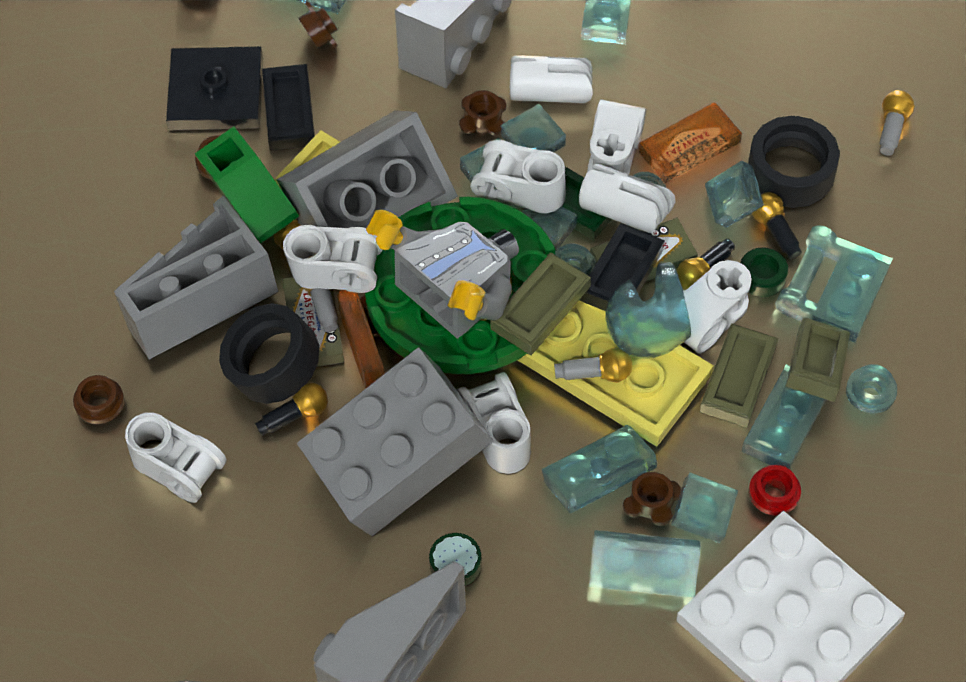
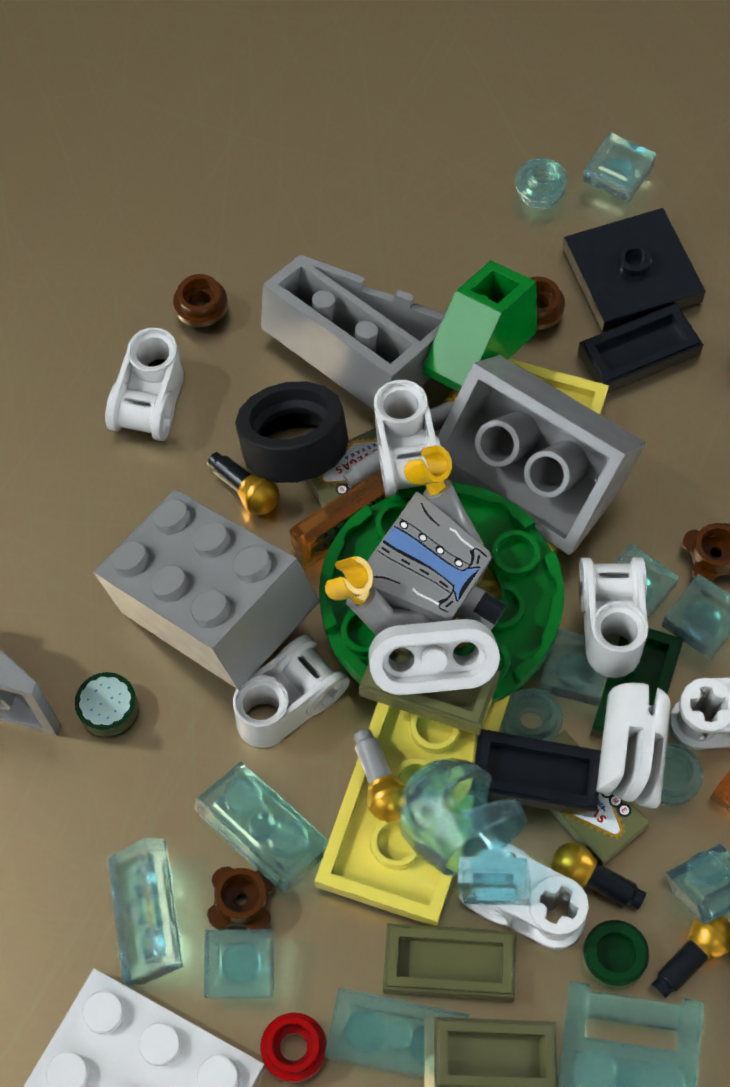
camera: 75 degrees right, 5 degrees up
none -> white plate [368,619,500,695]
none -> clear light blue plate [458,849,531,906]
none -> clear light blue plate [515,158,568,209]
none -> clear light blue plate [583,132,656,203]

